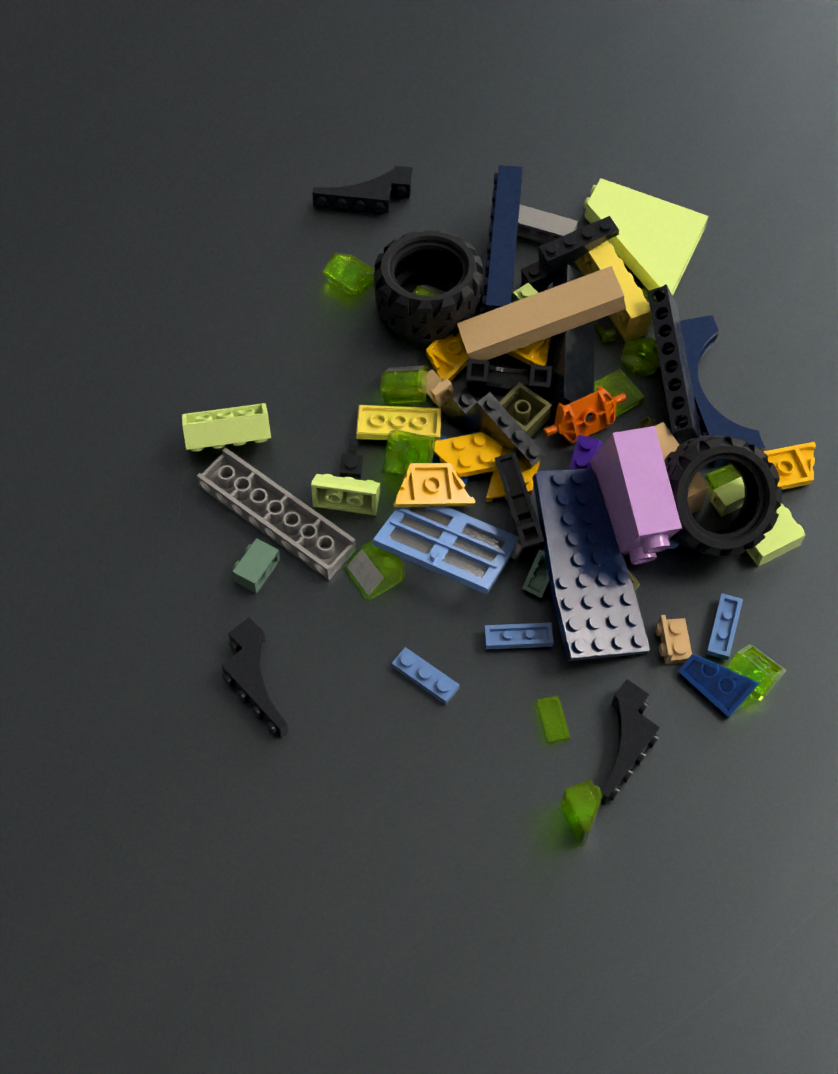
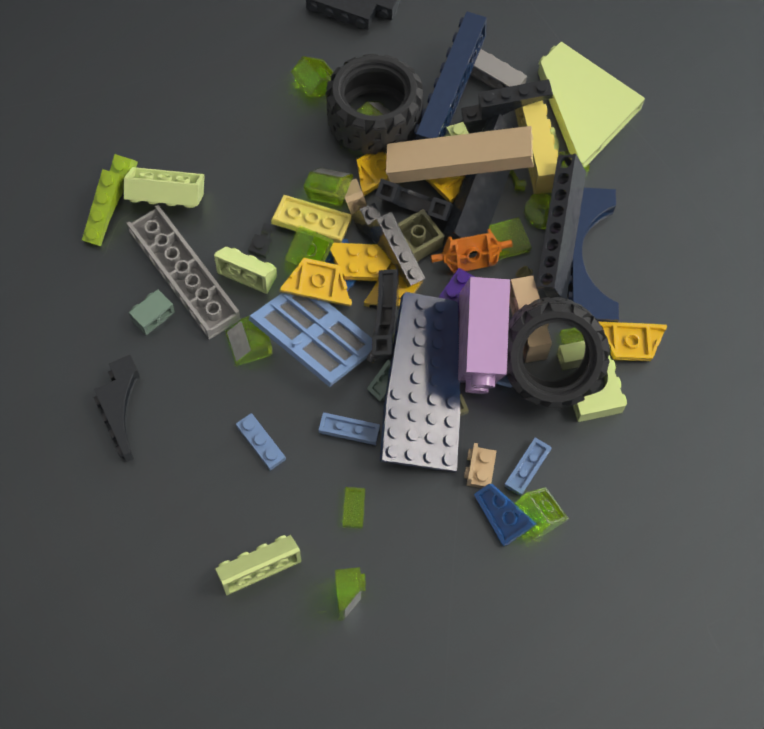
camera: 15 degrees right, 5 degrees up
black arch [597,679,660,805] -> none
none -> lime arch [82,154,138,246]
none -> yellowish green slope [215,535,301,596]

